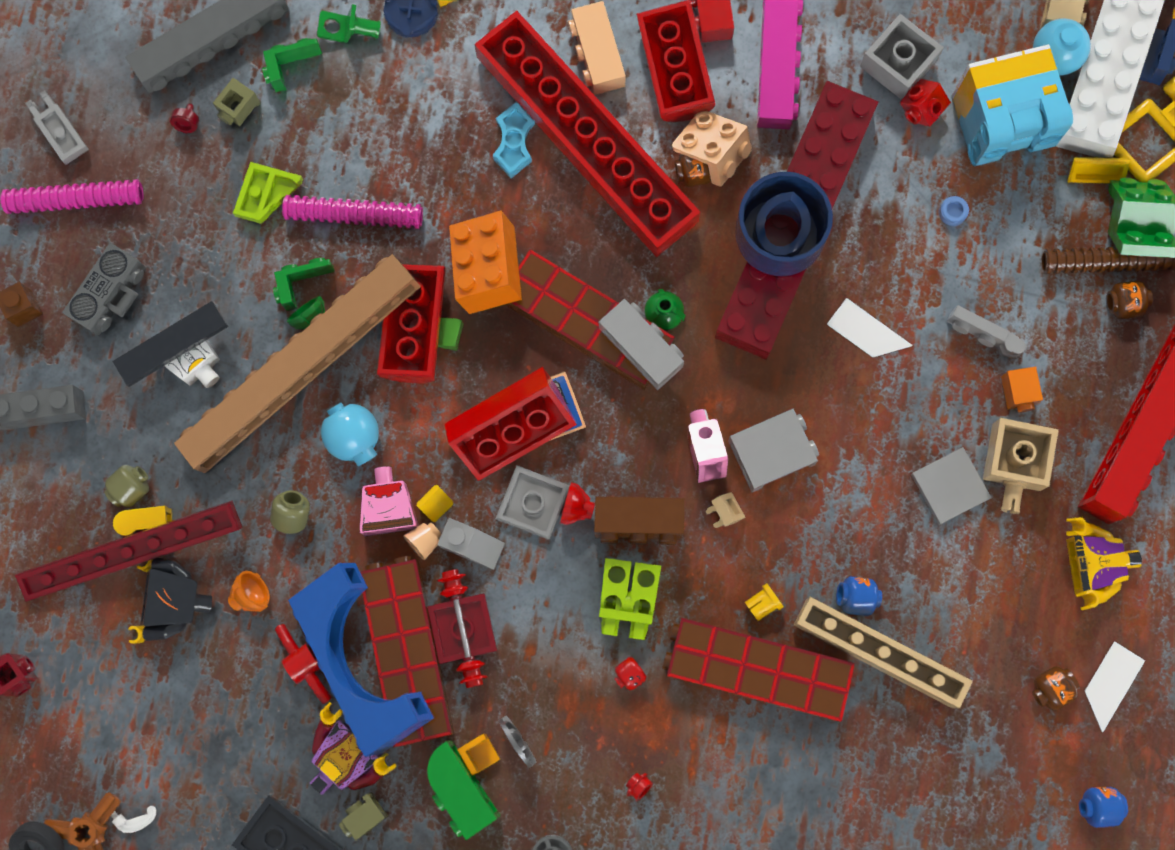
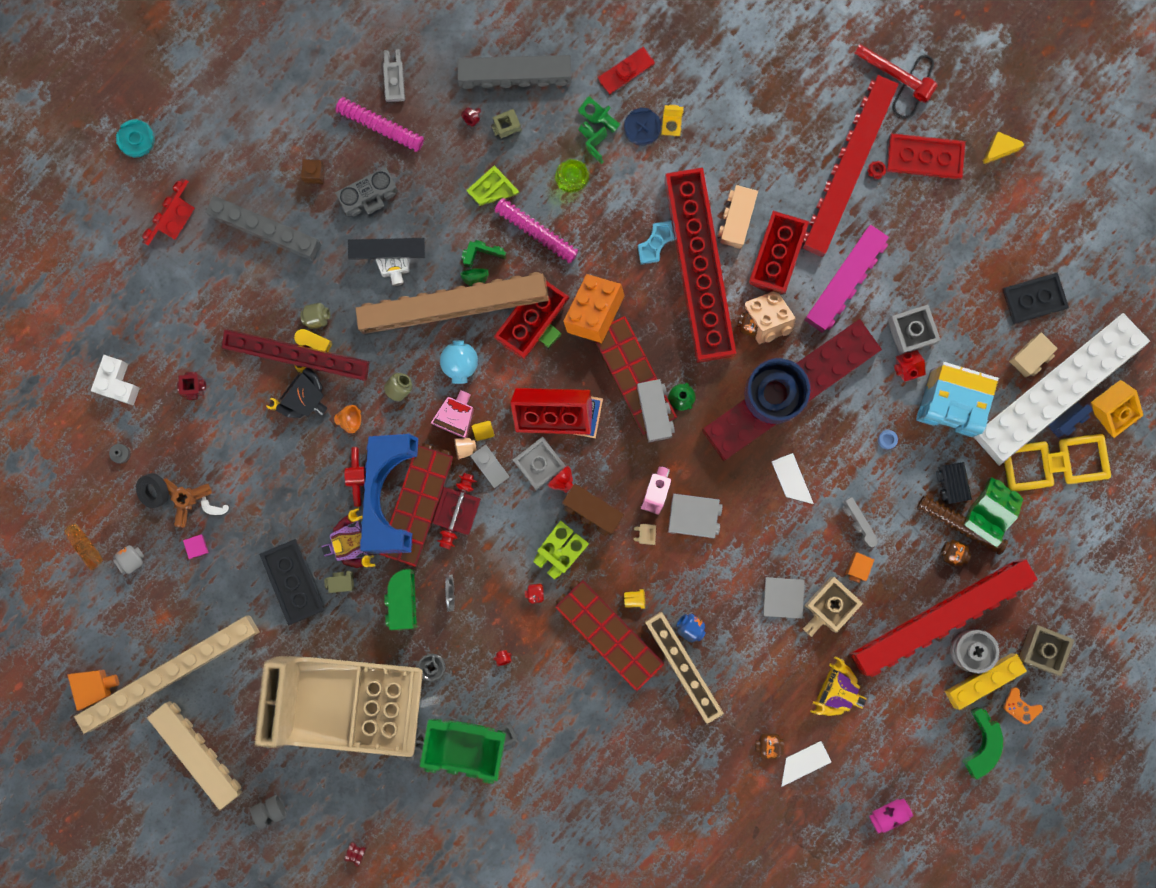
camera: 25 degrees right, 5 degrees up
green bracket [262,38,322,92] -> none
light orange panel [457,734,501,776] -> none
medium azure brick [1033,18,1091,76] -> none
yellow tile [1067,157,1131,183] -> none
blue head [1079,787,1128,828] -> none
none -> clear neon green piece [555,159,589,193]
none -> green bracket [578,122,608,164]
none -> black brick [936,462,972,504]

